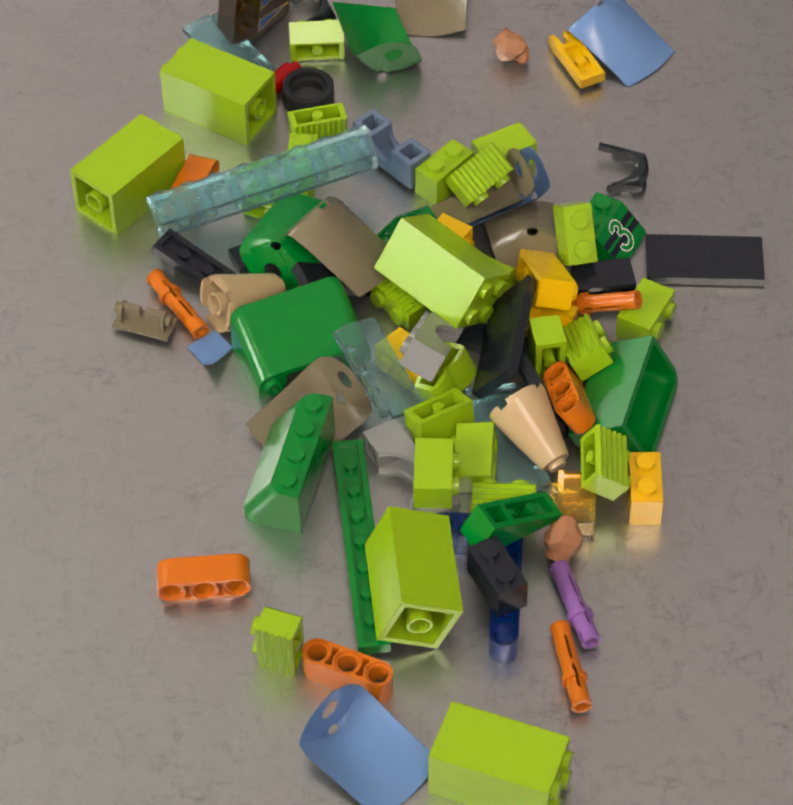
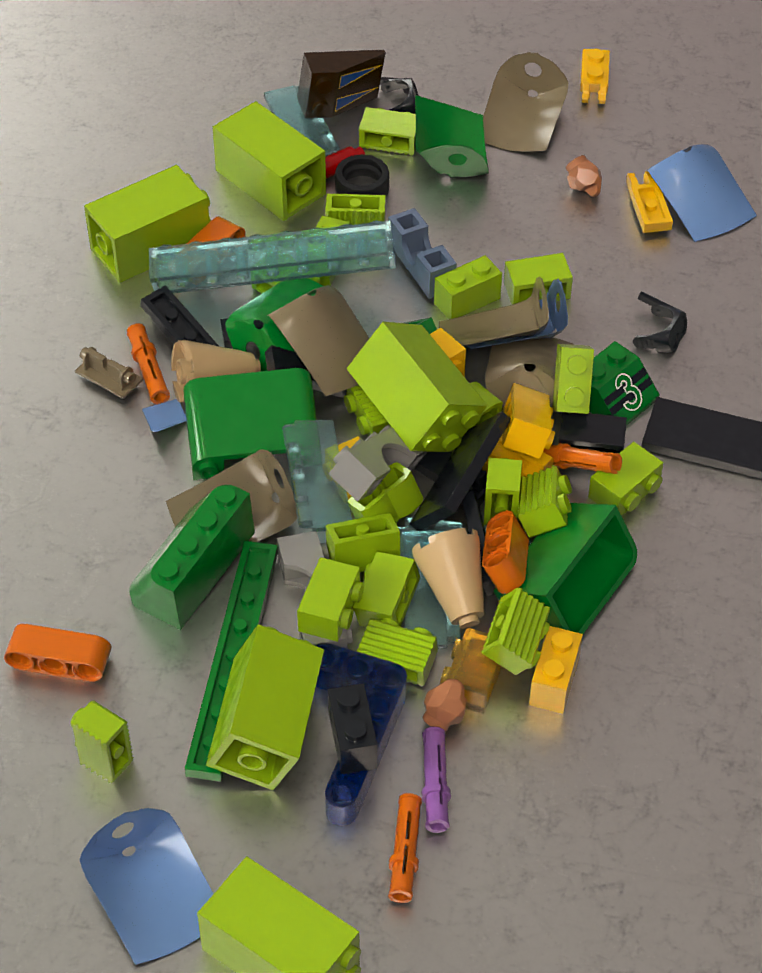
camera: 15 degrees right, 0 degrees up
orange beam [302,638,394,704] -> none
lime brick [444,142,514,207] -> none
green slope [460,491,563,547] -> none

